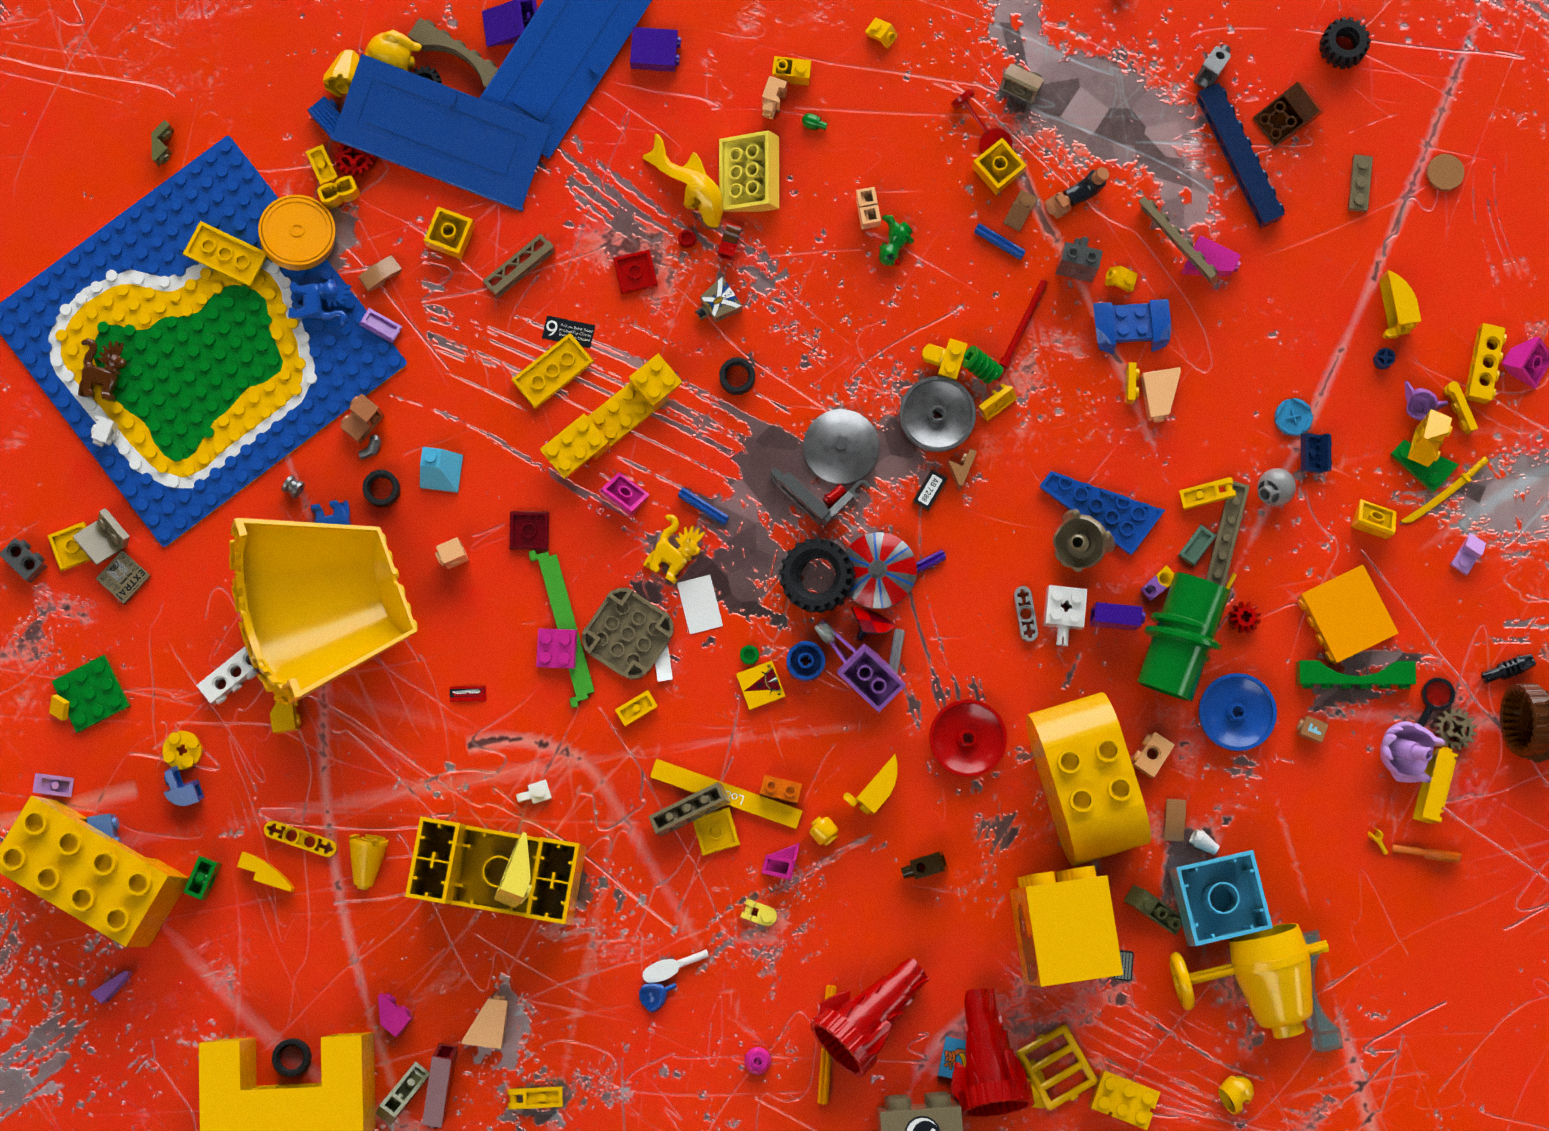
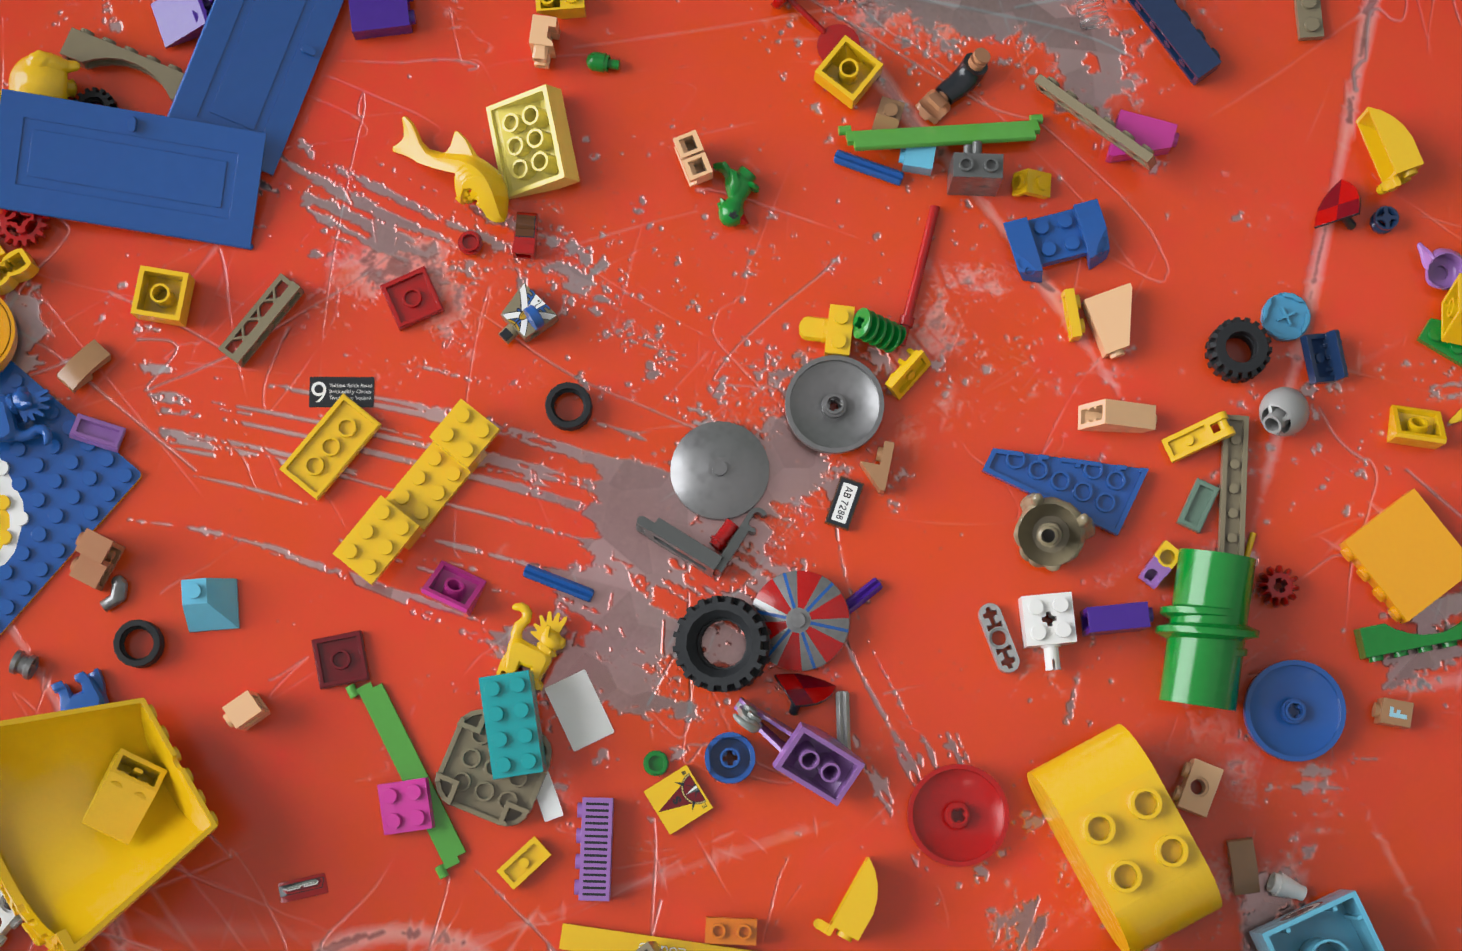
camera: 10 degrees left, 0 degrees up
none -> yellow slope [81,748,167,845]
none -> teal brick [479,670,547,780]
none -> blue tile [523,305,545,330]
none -> medium lavender brick [574,797,614,901]
none -> bright green piece [838,114,1043,151]
none -> medium azure brick [898,146,936,176]
none -> light nougat slope [1078,399,1157,433]
none -> black tyre [1205,317,1272,383]
none -> shield [1314,179,1361,230]

